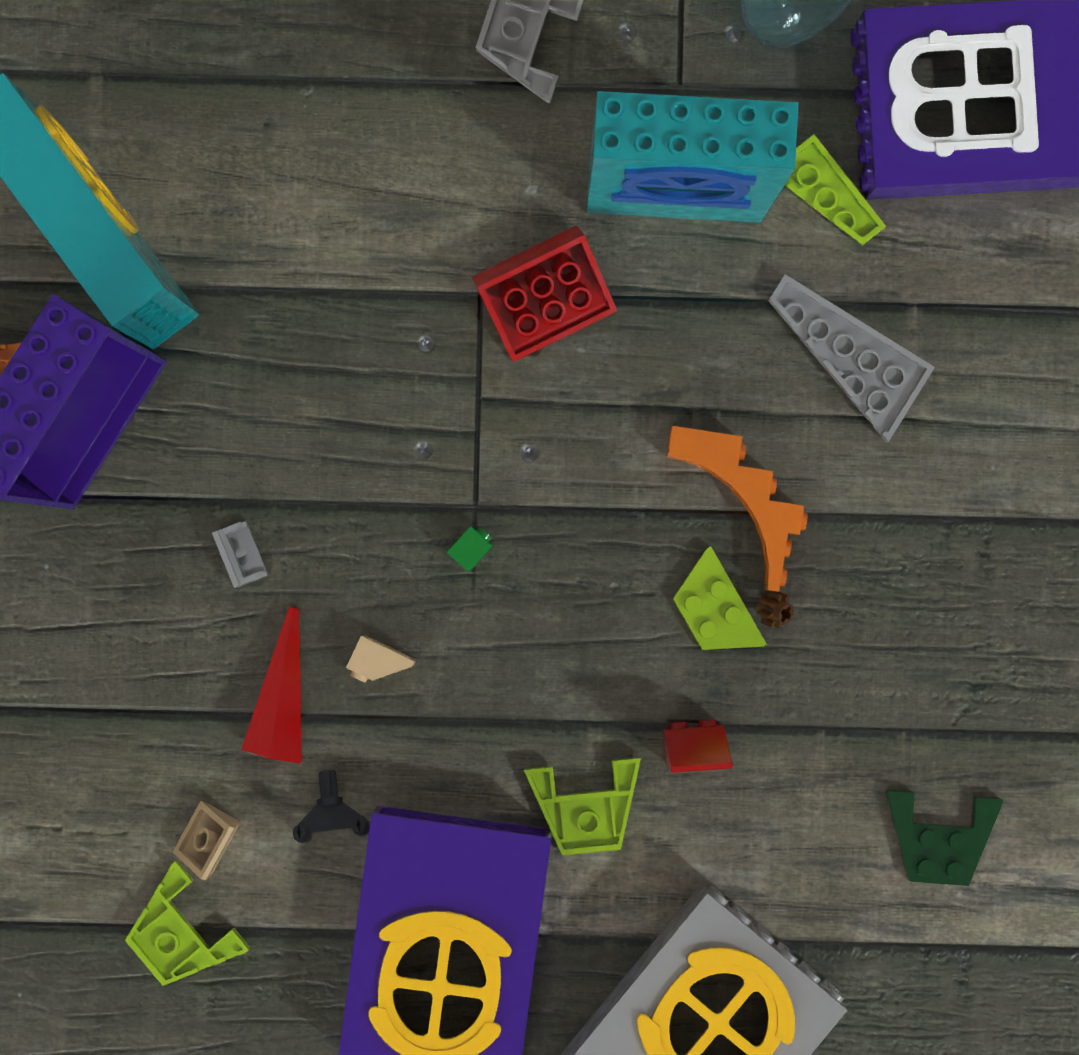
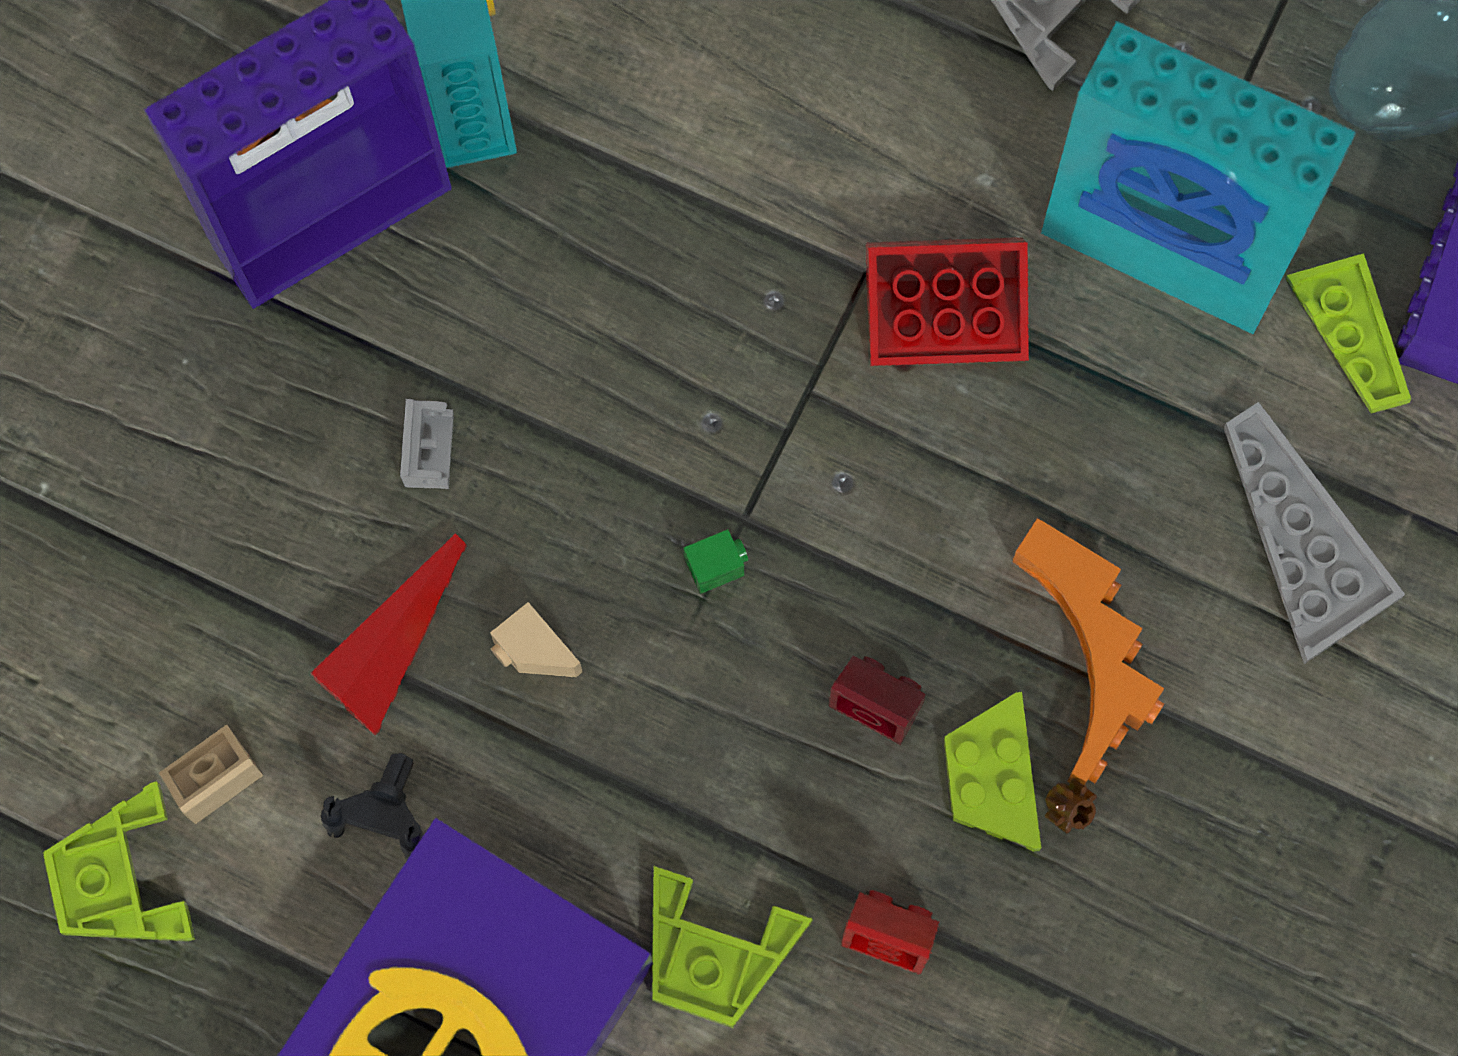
camera: 25 degrees right, 15 degrees down
none -> dark red slope [829,655,926,745]

